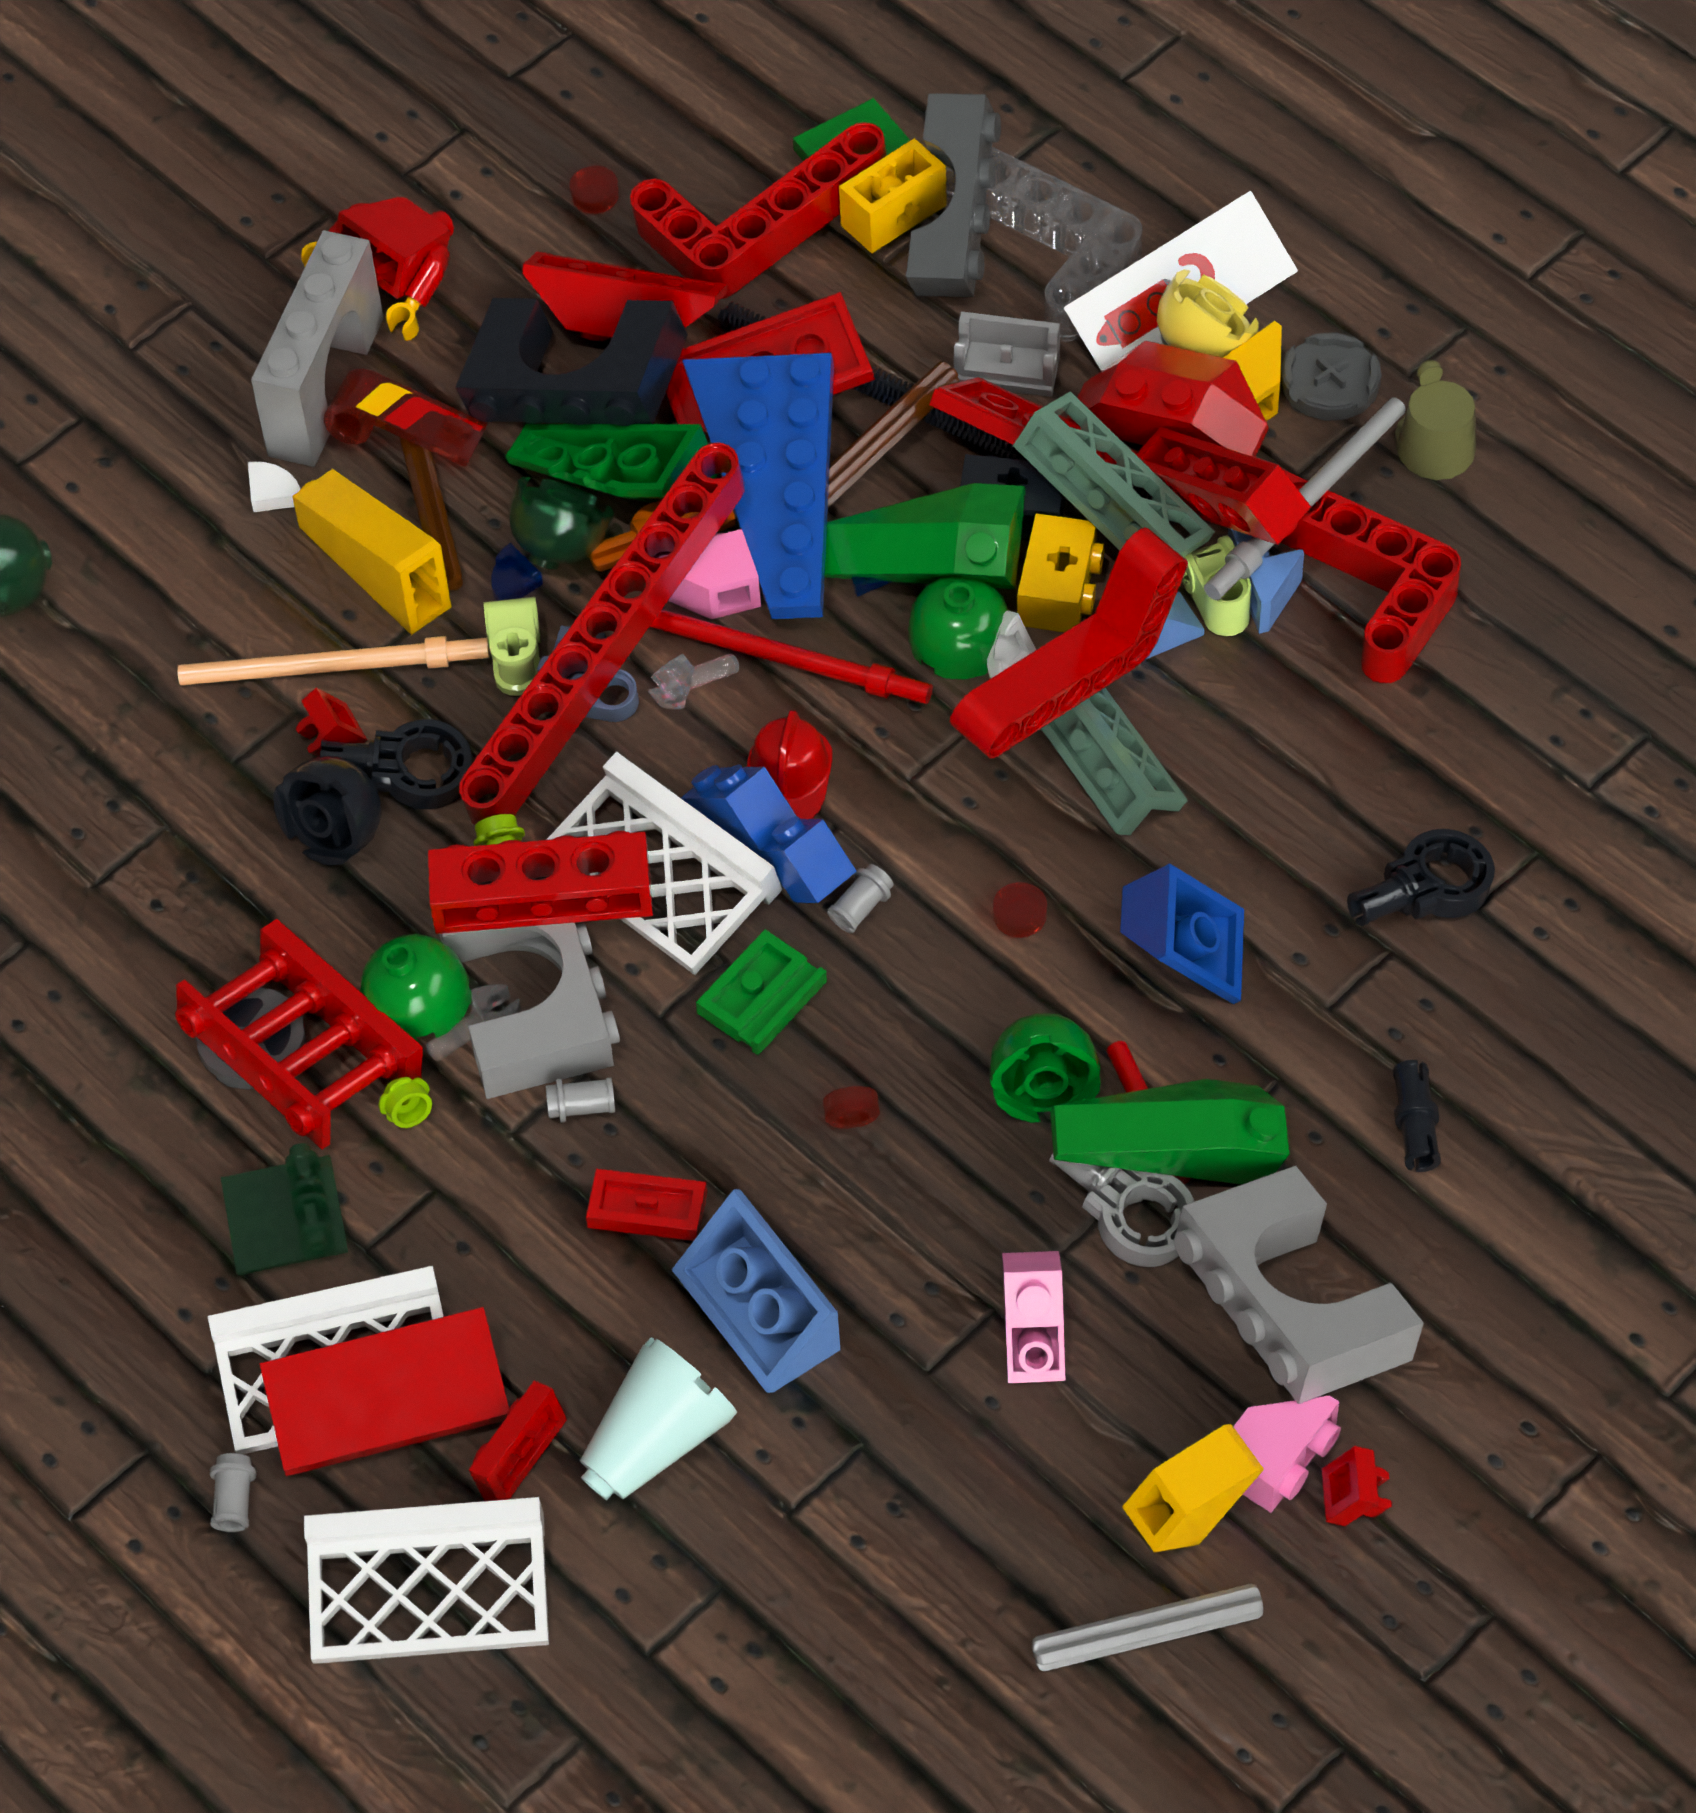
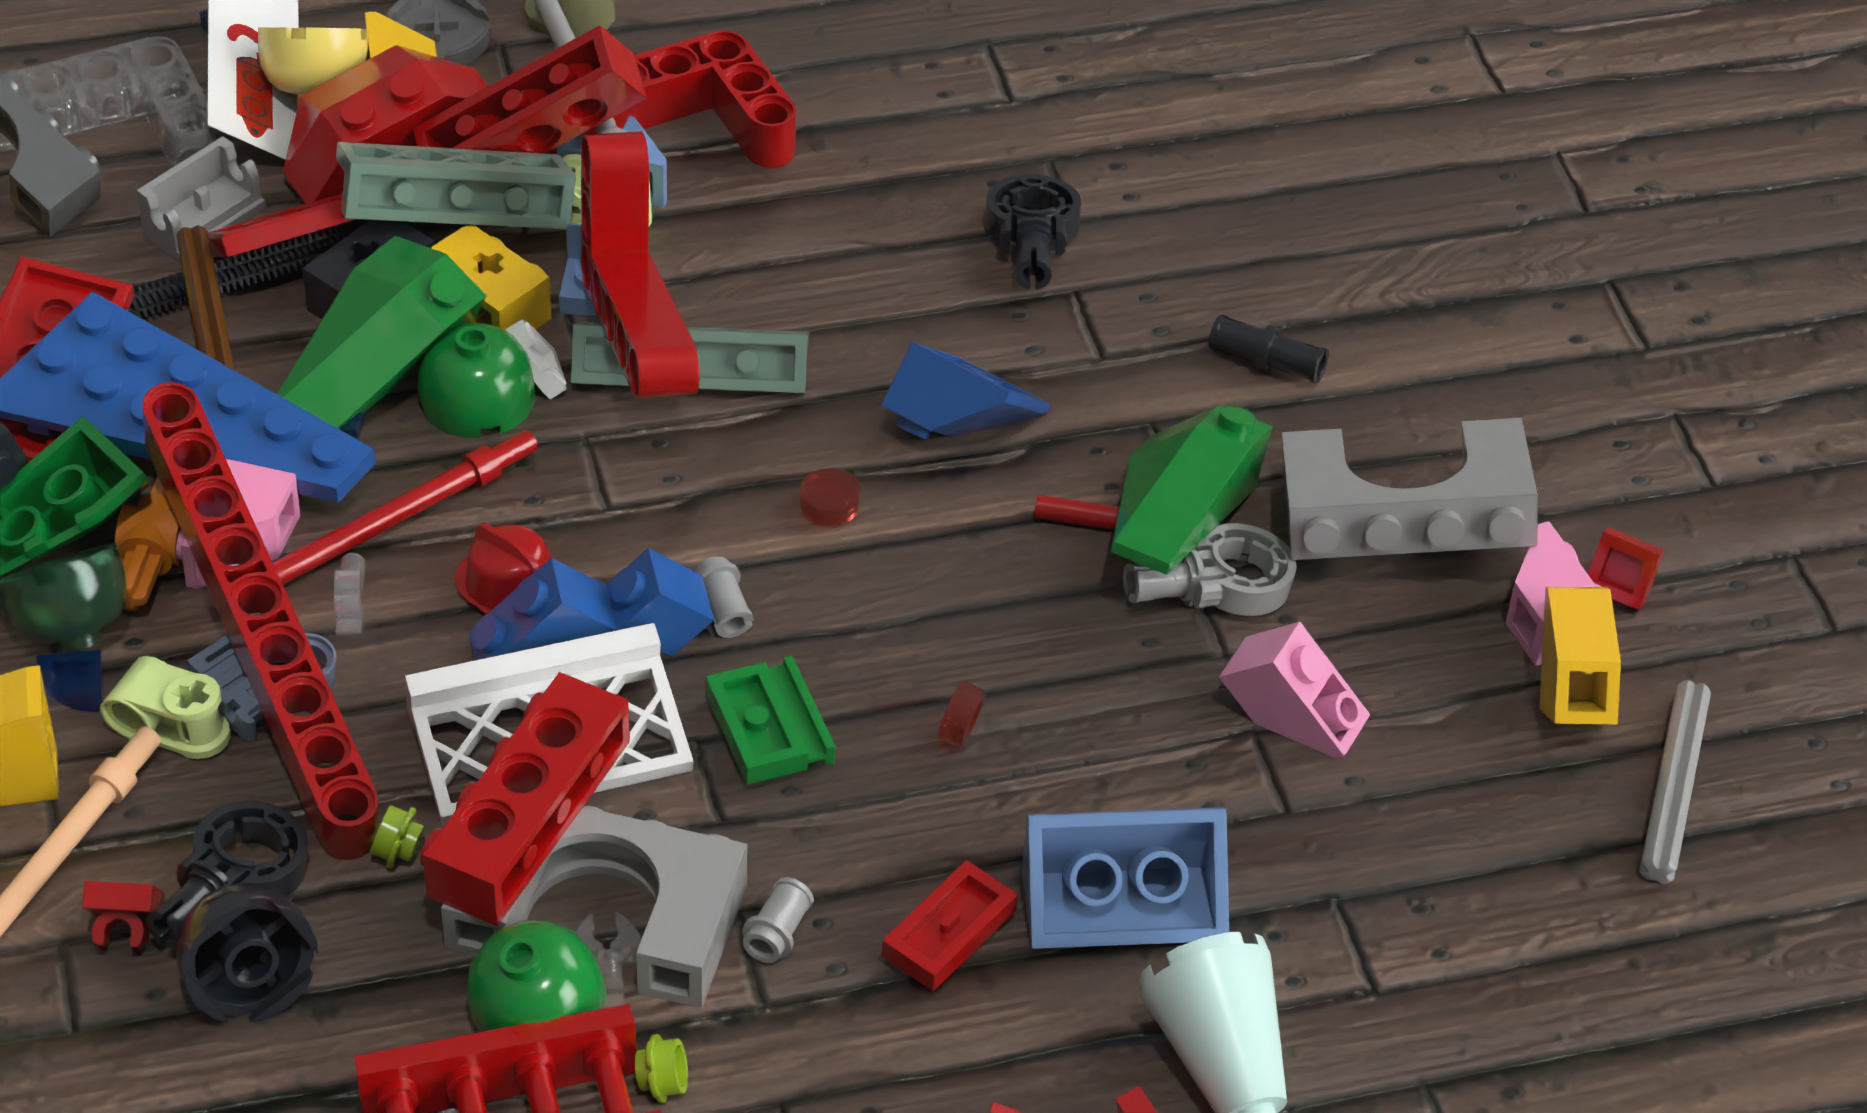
camera: 65 degrees left, 10 degrees down
green cylinder [989,1013,1101,1123] -> none

